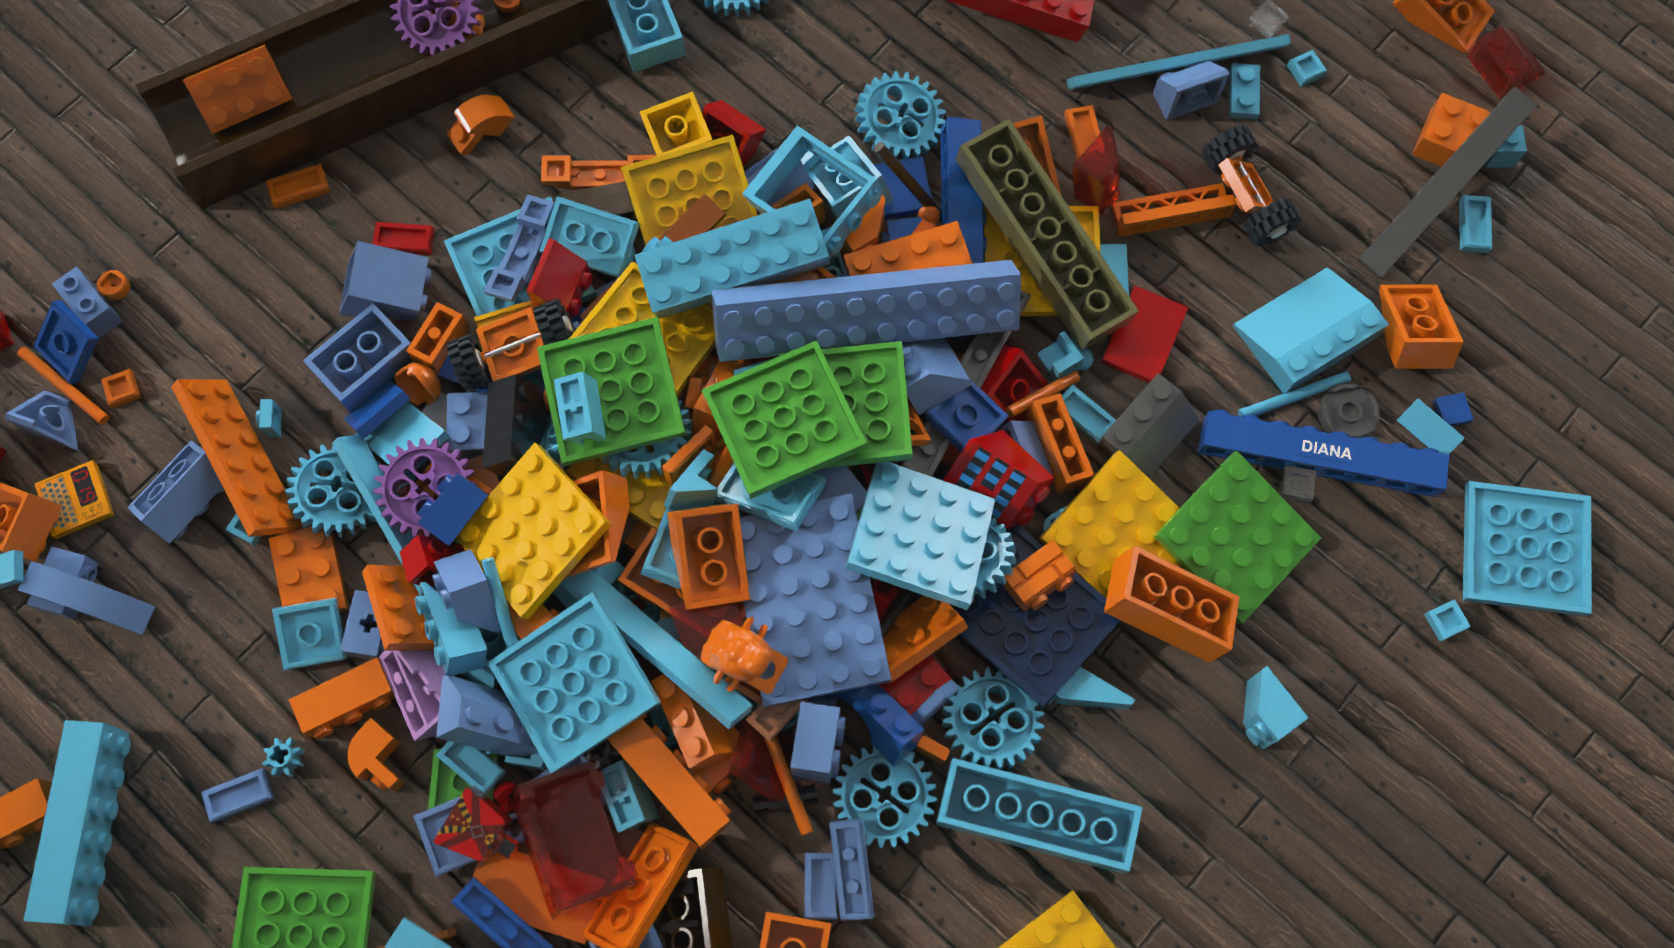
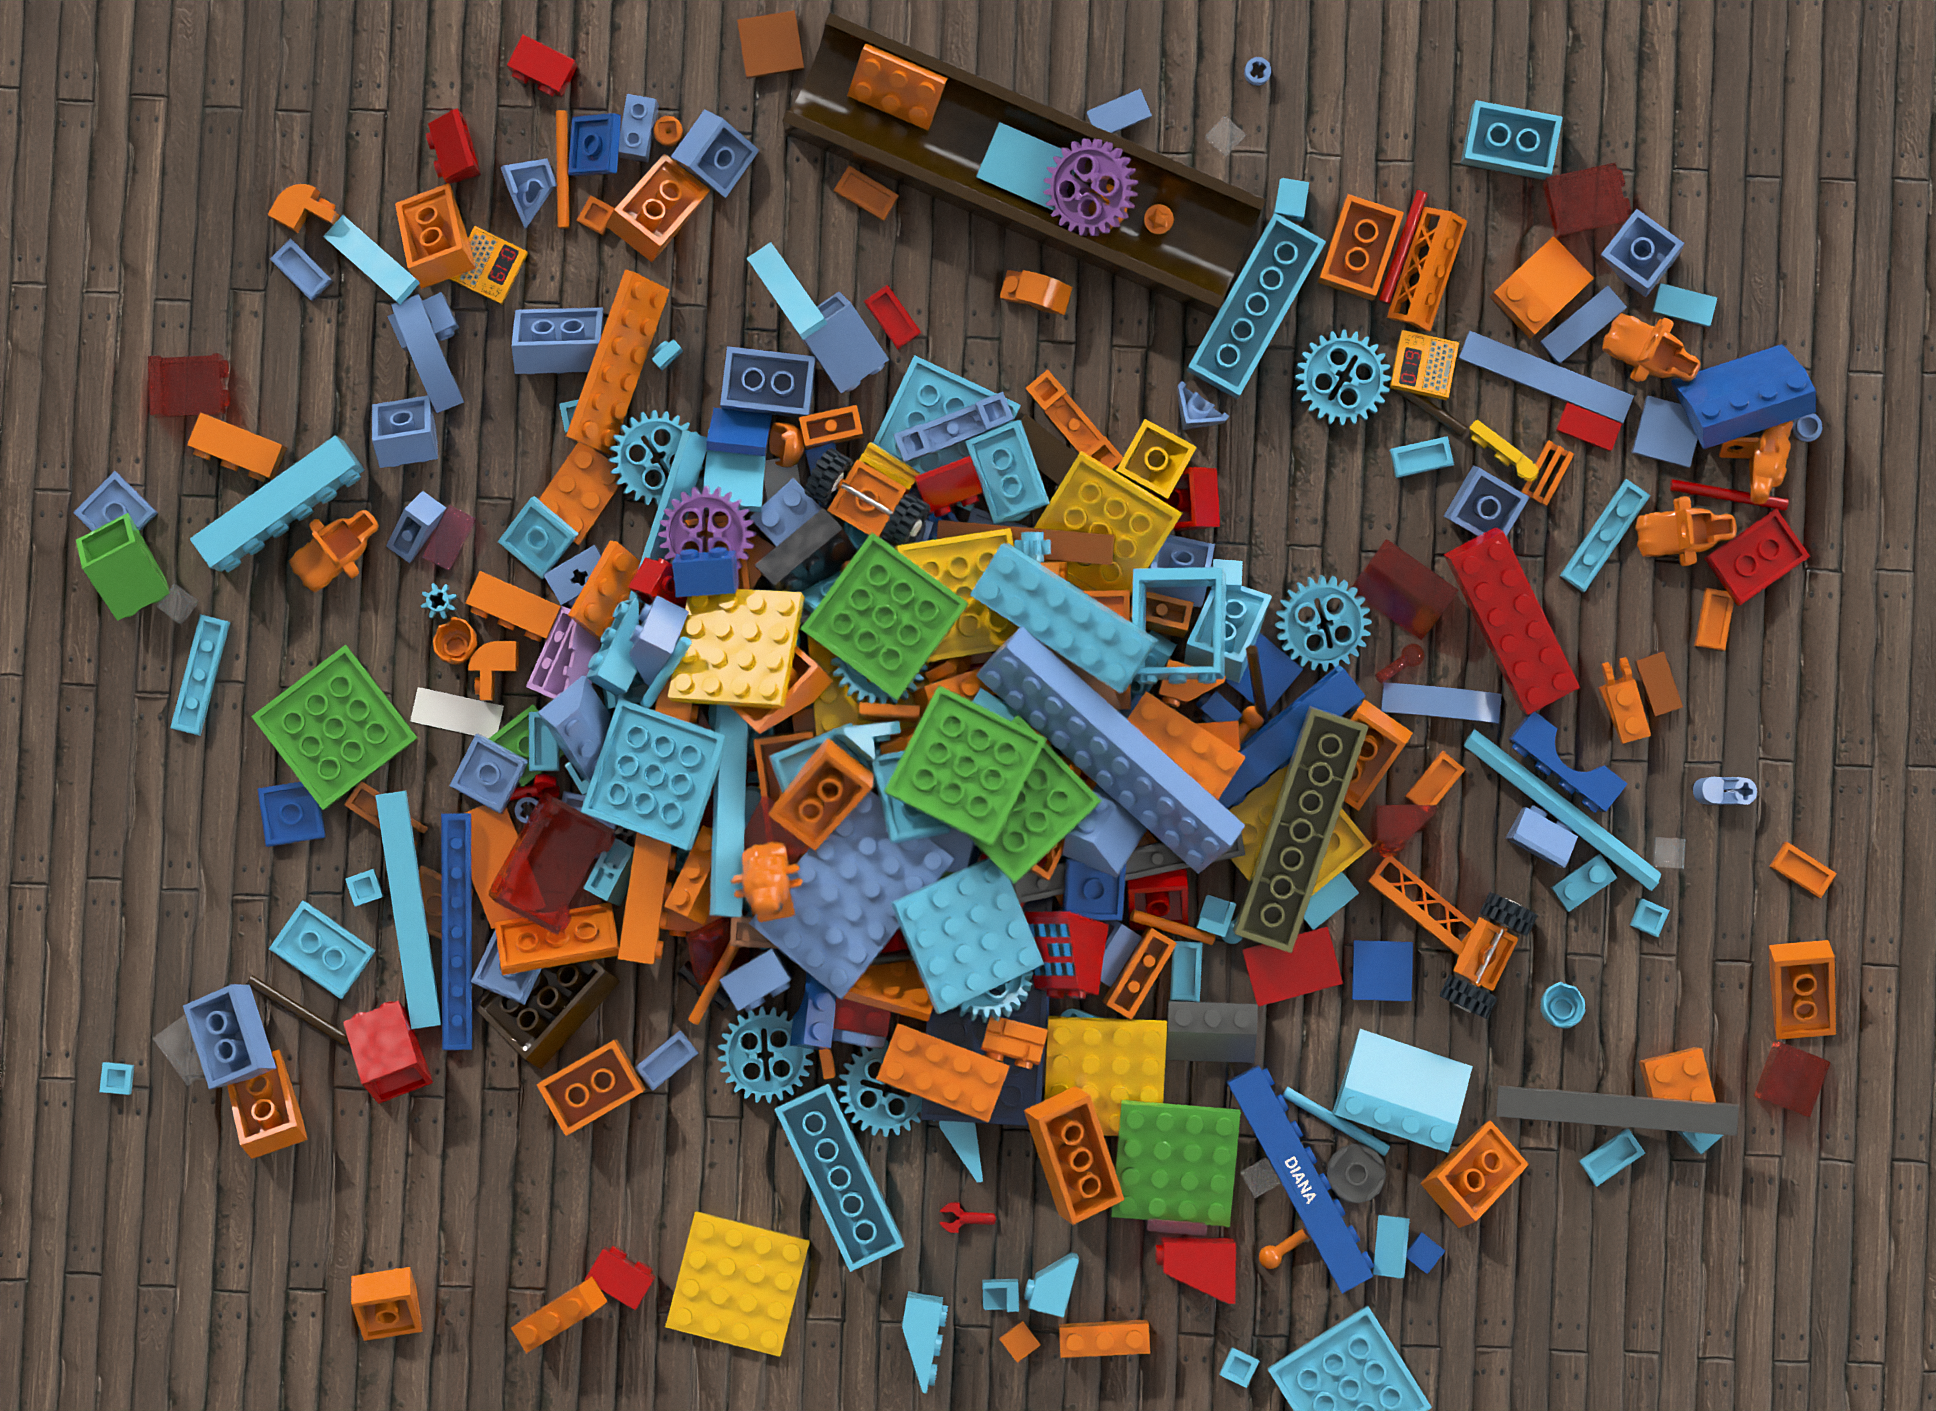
camera: 55 degrees right, 15 degrees up
medium blue tile [201,768,275,823] -> none
torso [433,786,520,862] -> none
medium azure hinge [554,371,606,445] -> none
medium blue tile [829,818,874,921] -> none
none -> orange piece [289,510,379,593]
none -> medium blue slope [372,396,438,468]
none -> medium blue slope [386,491,446,563]
none -> white sticker [410,687,504,739]
none -> clear pink tile [422,505,477,571]
none -> orange hair [433,617,477,665]
none -> orange slope [606,153,710,262]
none -> medium blue slope [671,109,759,198]
none -> dark orange tile [737,10,804,79]
none -> medium azure tile [747,242,828,340]
none -> orange brick [876,1023,1010,1123]
none -> medium azure slope [902,1291,948,1393]
none -> red bar [939,1202,996,1233]
none -> medium azure tile [976,122,1075,211]
none -> medium azure panel [982,1279,1019,1312]
none -> orange tile [999,1320,1041,1363]
none -> orange brick [1059,1320,1150,1358]
none -> clear pink tile [1146,1218,1207,1236]
none -> red slope [1155,1237,1236,1304]
none -> medium blue slope [1177,381,1229,430]
none -> orange bar [1259,1228,1310,1269]
none -> clear red slope [1350,539,1459,640]
none -> blue tile [1352,940,1413,1001]
none -> clear red bar [1375,643,1425,684]
none -> medium blue slope [1381,682,1501,723]
none -> blue arch [1508,712,1627,813]
none -> medium azure hair [1540,982,1585,1029]

